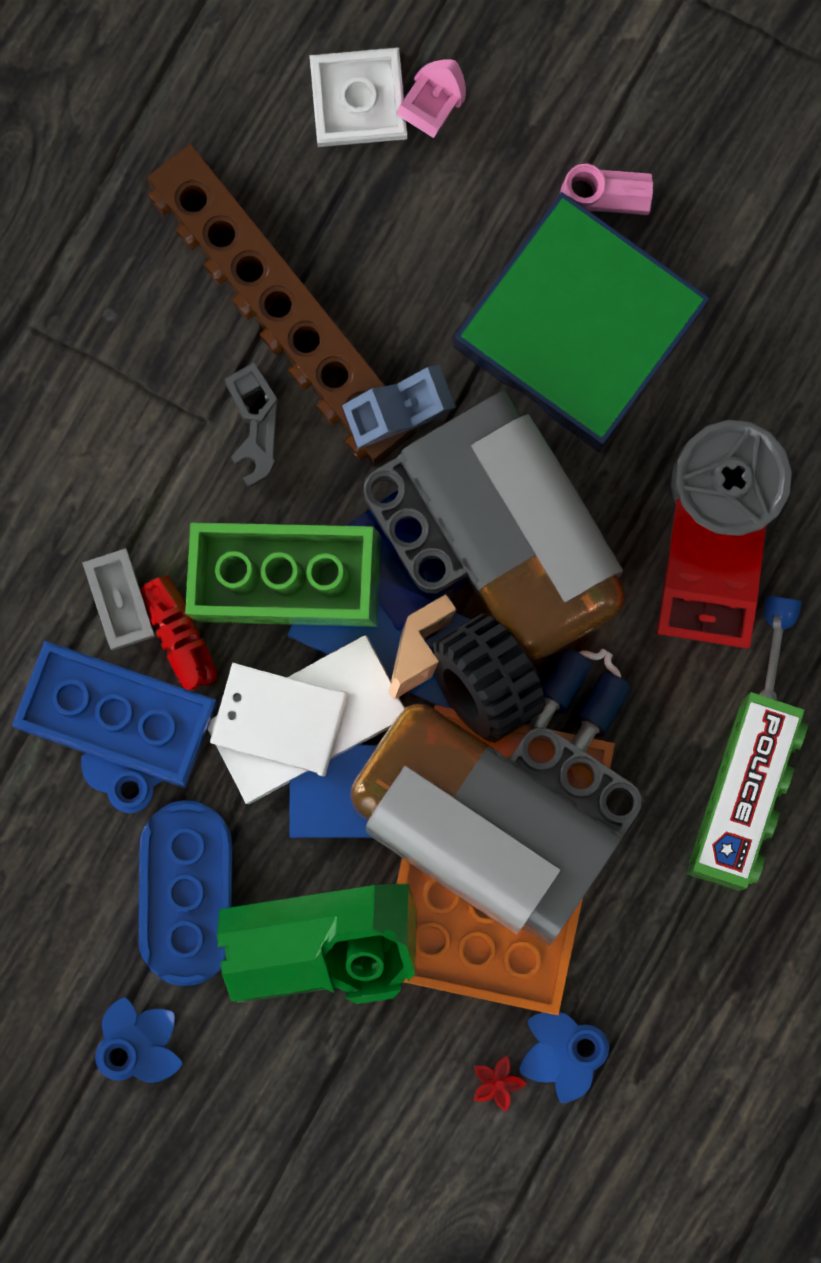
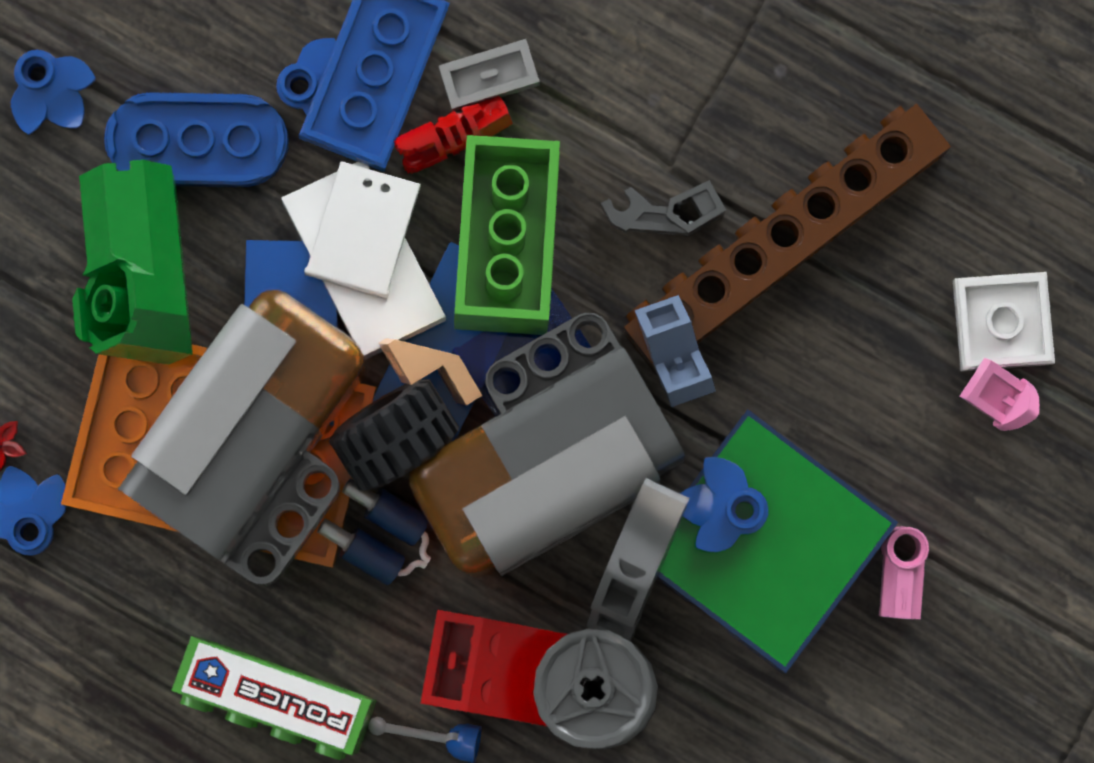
camera: 95 degrees right, 0 degrees up
none -> dark grey slope [586,478,690,642]
none -> blue plate [680,457,768,552]

